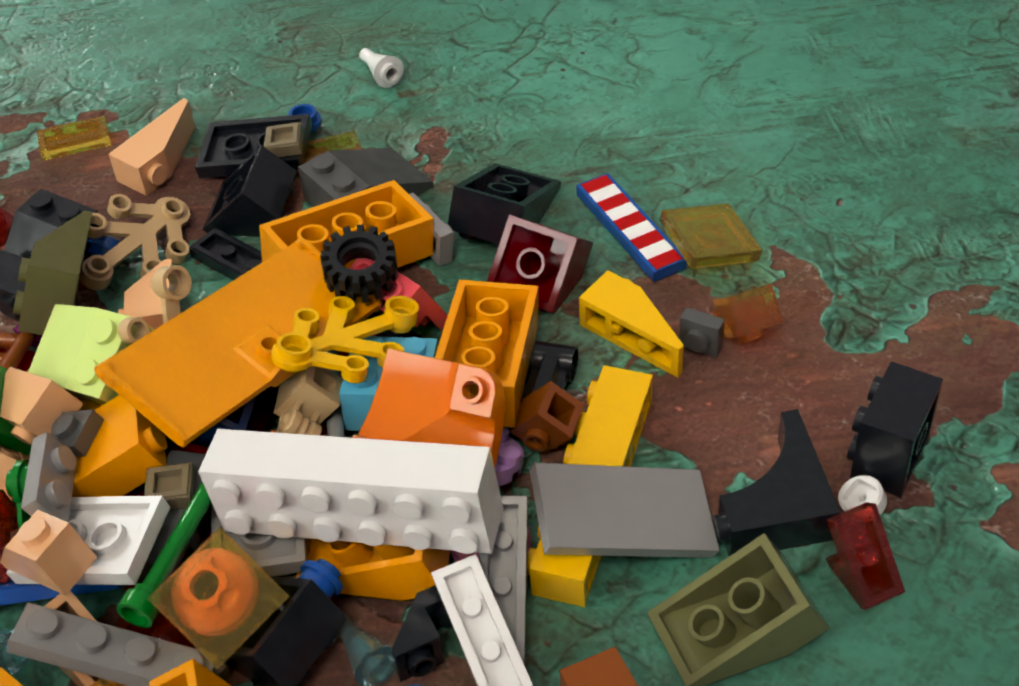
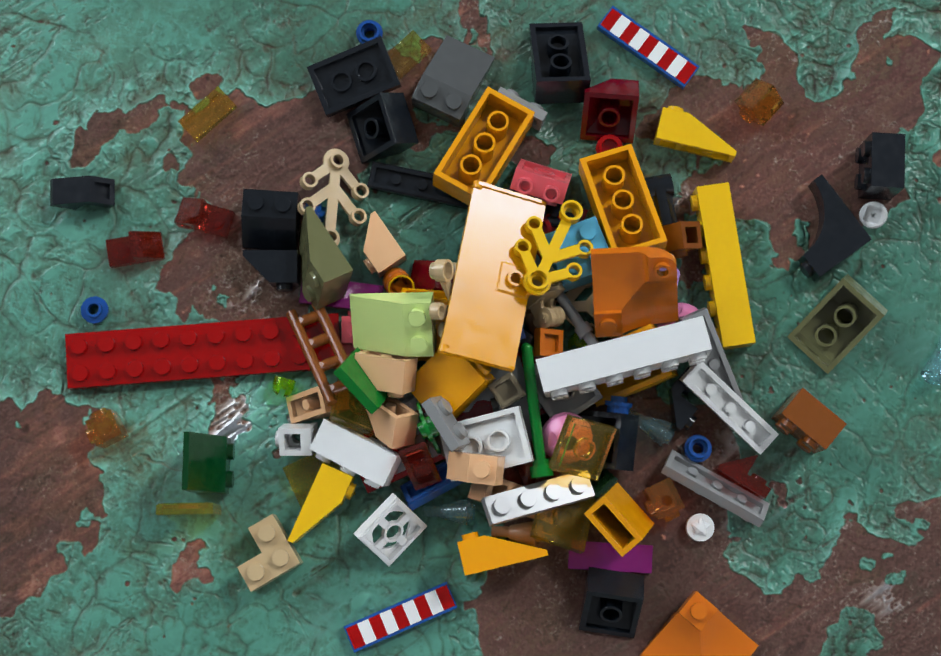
camera: 30 degrees left, 35 degrees up
dark grey plate [51,409,104,457] -> none
light nougat slope [108,98,196,196] -> none
dark tan tile [264,122,304,157] -> none
black tyre [320,225,398,303] -> none
light grey tile [529,462,720,558] -> none
clear yellow tile [659,203,762,269] -> none
dark grey plate [679,307,725,358] -> none
clear red slope [826,502,905,610] -> none

